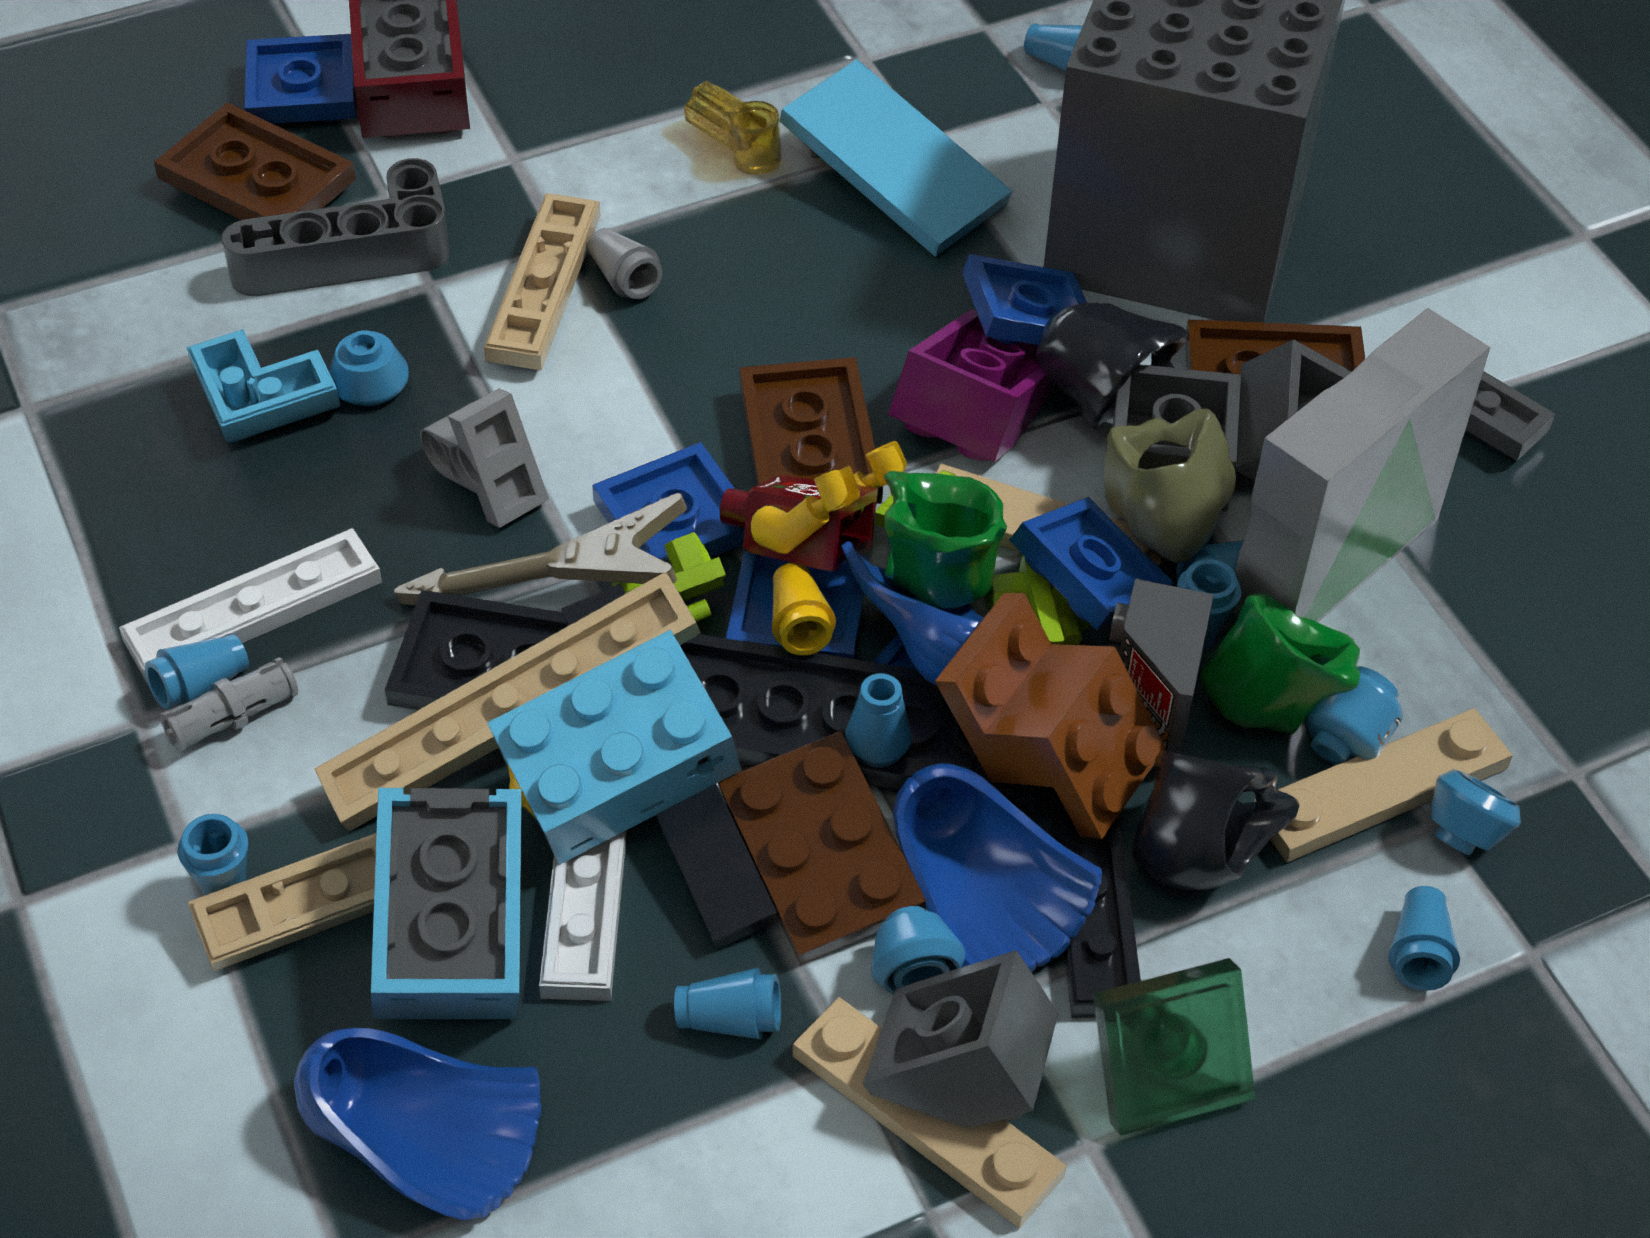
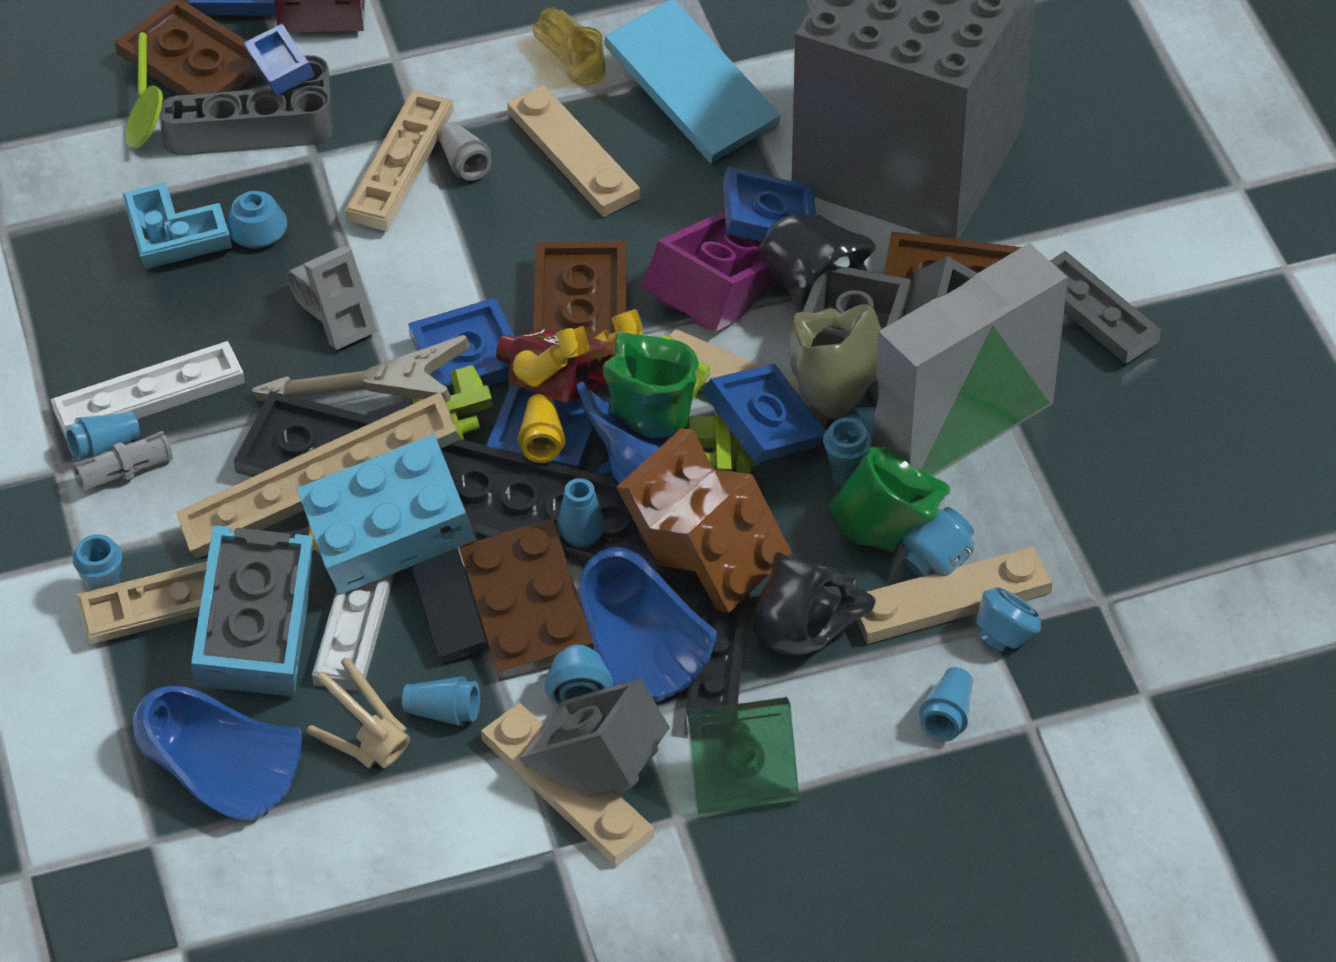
camera: 10 degrees right, 0 degrees up
dark grey slope [1109,579,1214,754] -> none
none -> lime piece [125,32,163,149]
none -> tile [244,24,315,96]
none -> tan plant [307,658,410,769]
none -> tan plate [507,85,640,217]

